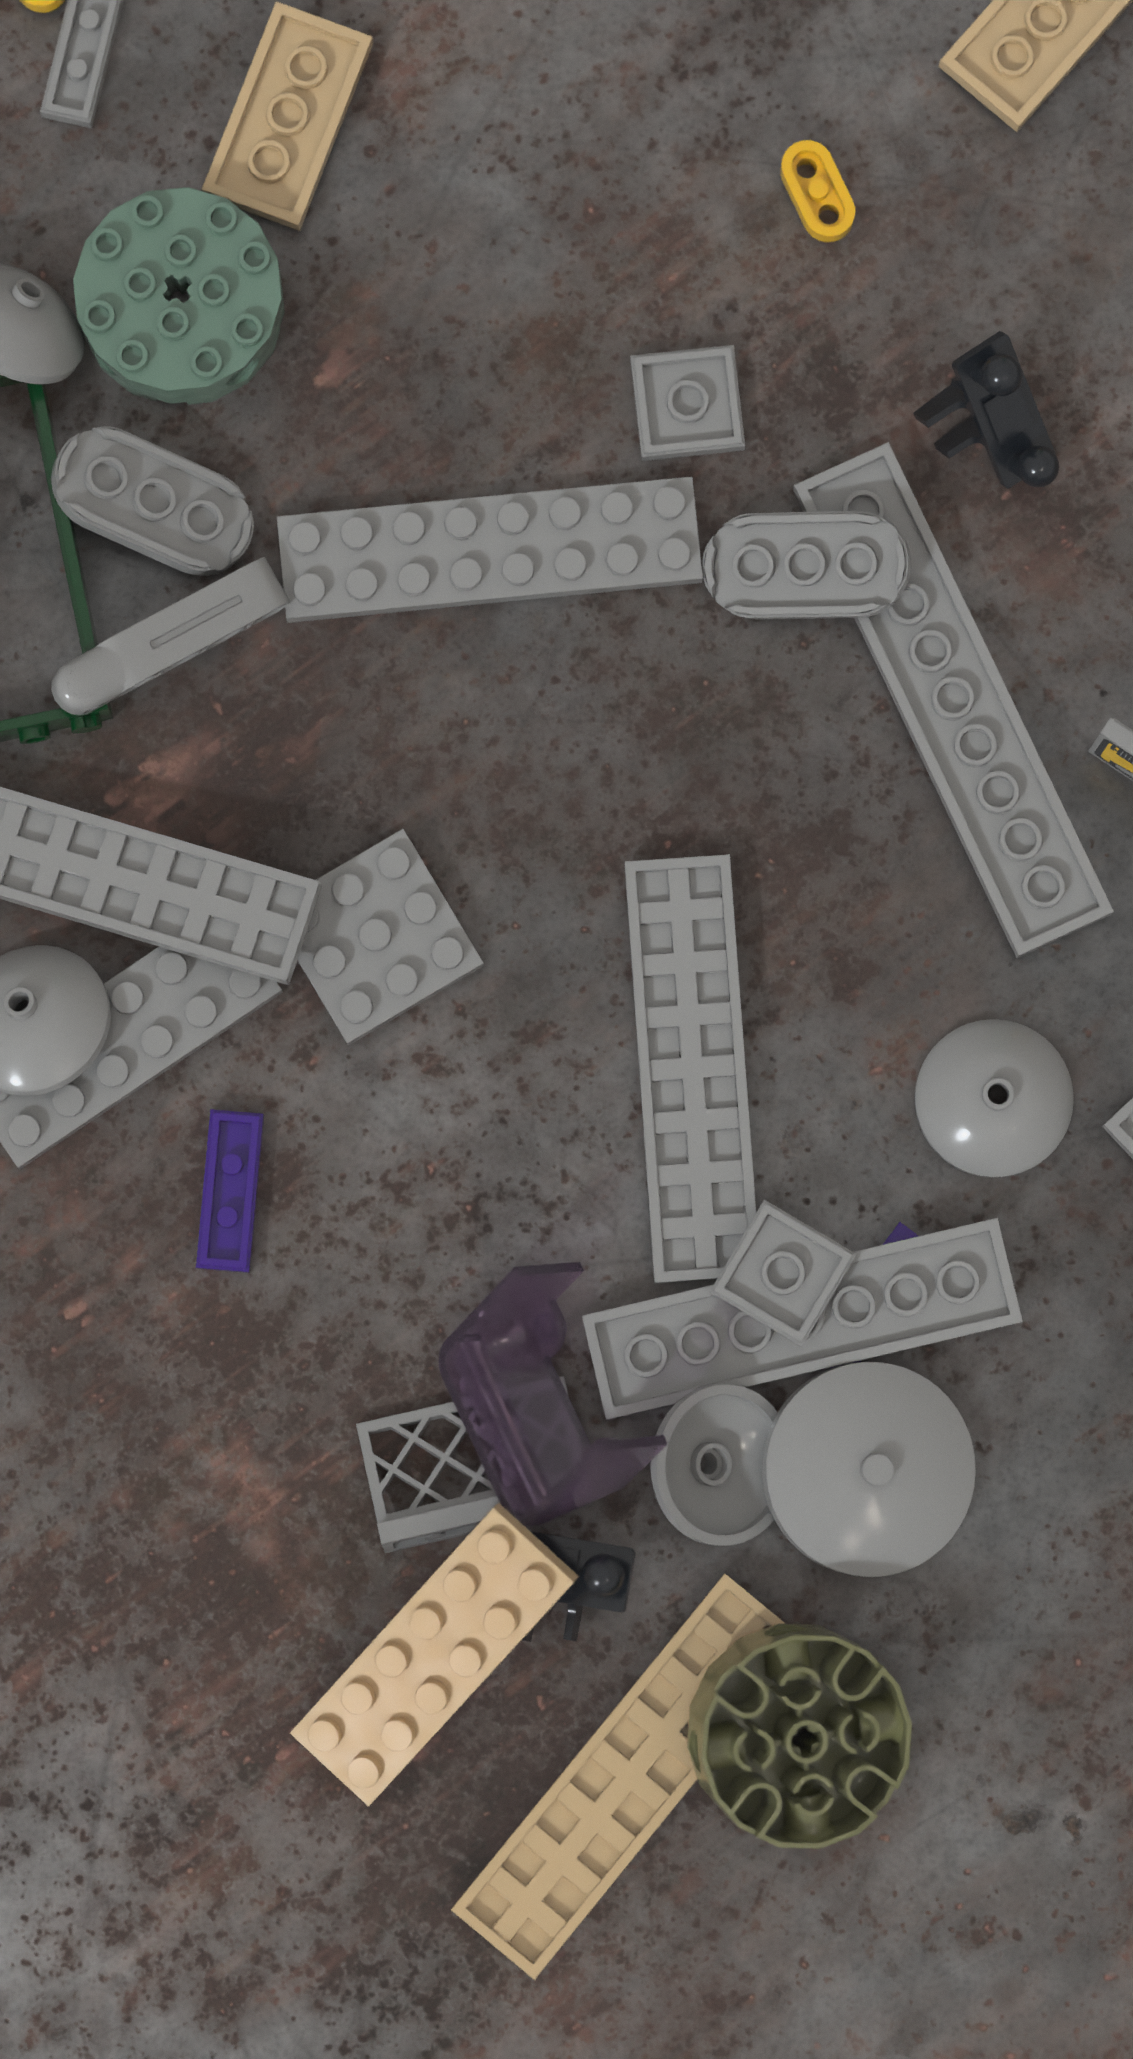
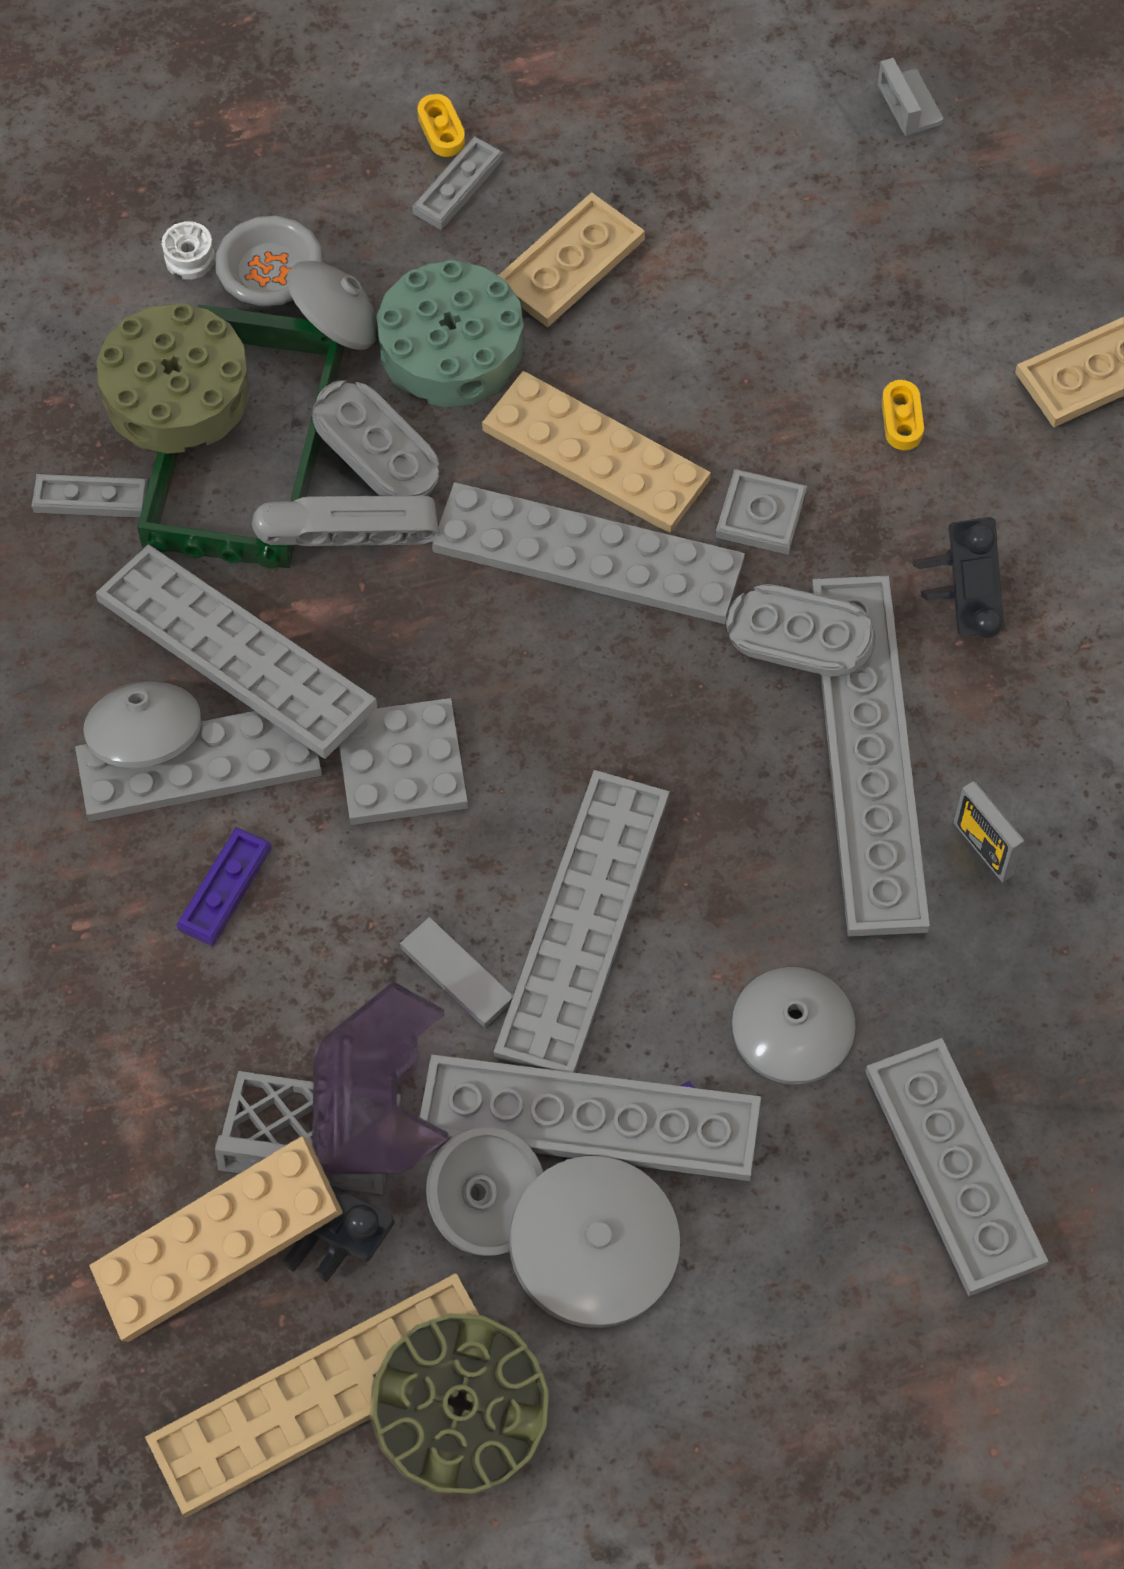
camera: 25 degrees right, 20 degrees down
light grey tile [710,1200,857,1347] -> none
none -> light grey tile [400,917,513,1028]
none -> tan plate [482,371,711,534]

